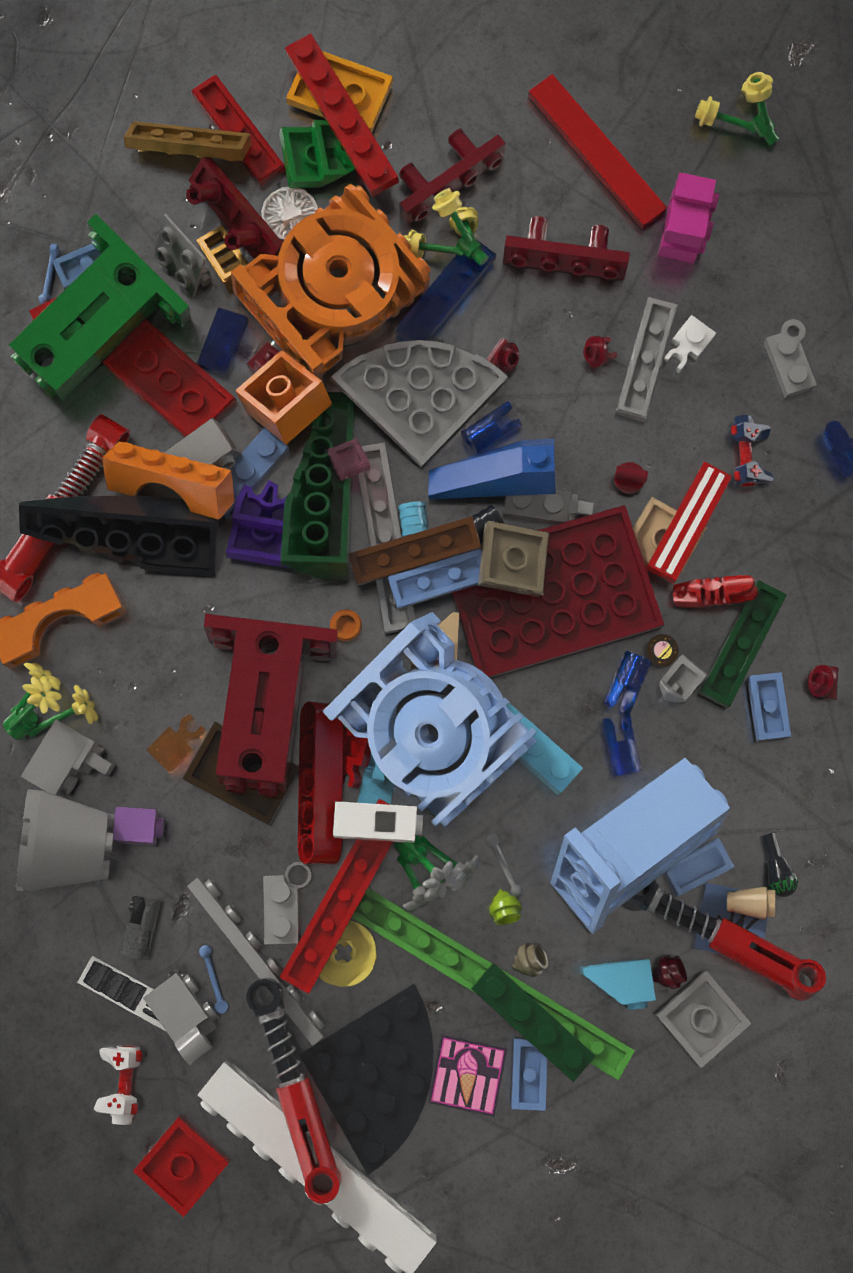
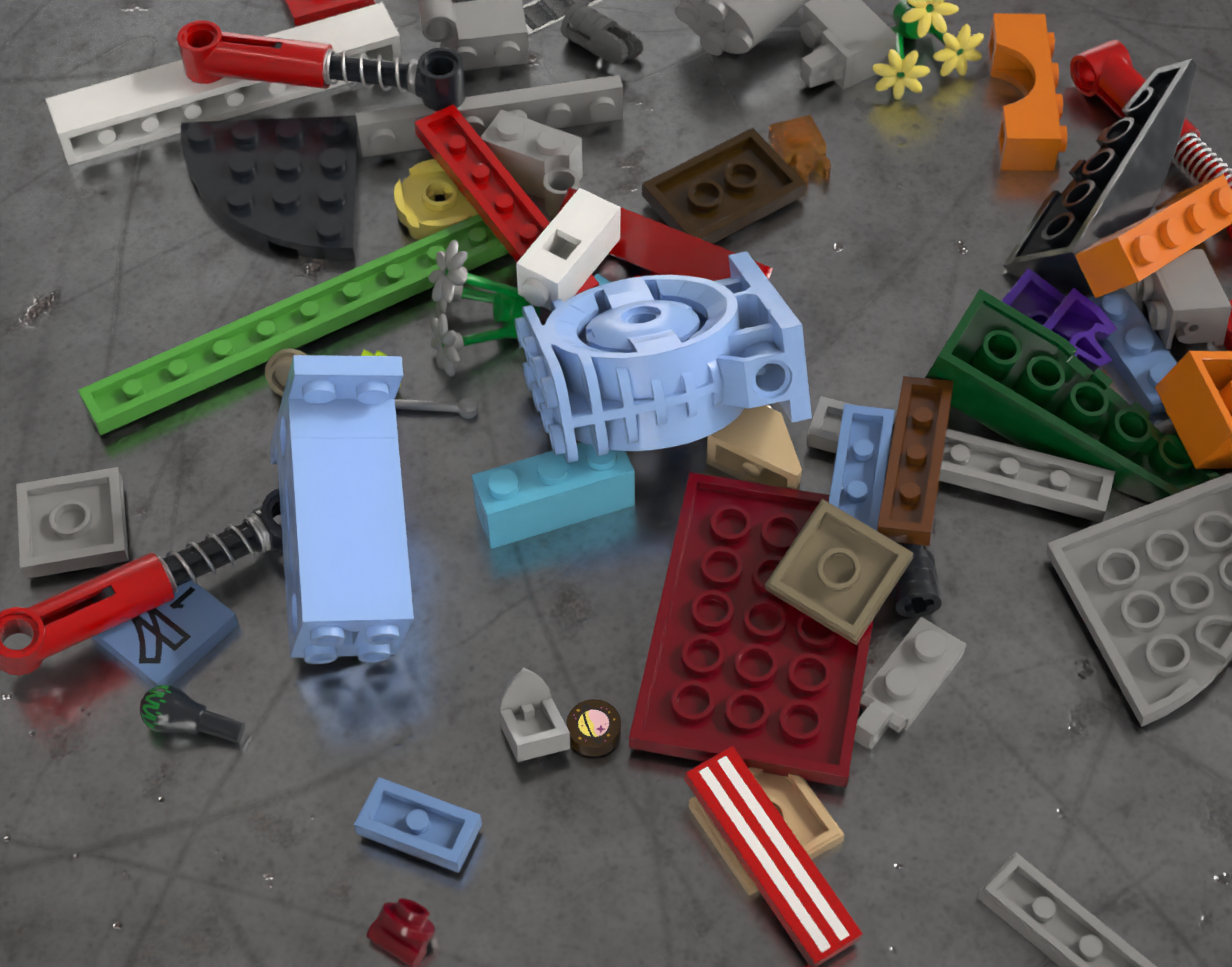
camera: 120 degrees right, 25 degrees down
medium lavender brick [113,807,164,846] -> none
medium blue hinge [199,945,229,1014] -> none
dark red brick [204,614,338,797] -> none
clear pink tile [328,438,370,481] -> none
orange tile [330,609,362,643] -> none
medium azure hinge [398,501,429,537] -> none
blue wedge [428,439,556,499] -> none
tile [428,1034,507,1117] -> none
clear blue hinge [461,401,522,455] -> none
dark green plate [471,963,596,1082] -> none
dark red plate [486,338,519,373] -> none
medium blue plate [511,1038,547,1111] -> none
medium azure slope [580,958,656,1010] -> none
dark red plate [583,336,618,368] -> none
clear blue hinge [602,714,643,777] -> none
clear blue hinge [604,651,652,716] -> none
dark red plate [614,462,648,494] -> none
dark red plate [652,955,687,989] -> none
light blue tile [663,838,735,897] -> none
red hinge [673,575,759,608] -> none
dark green plate [699,580,787,709] -> none
tan cone [727,886,775,920] -> none

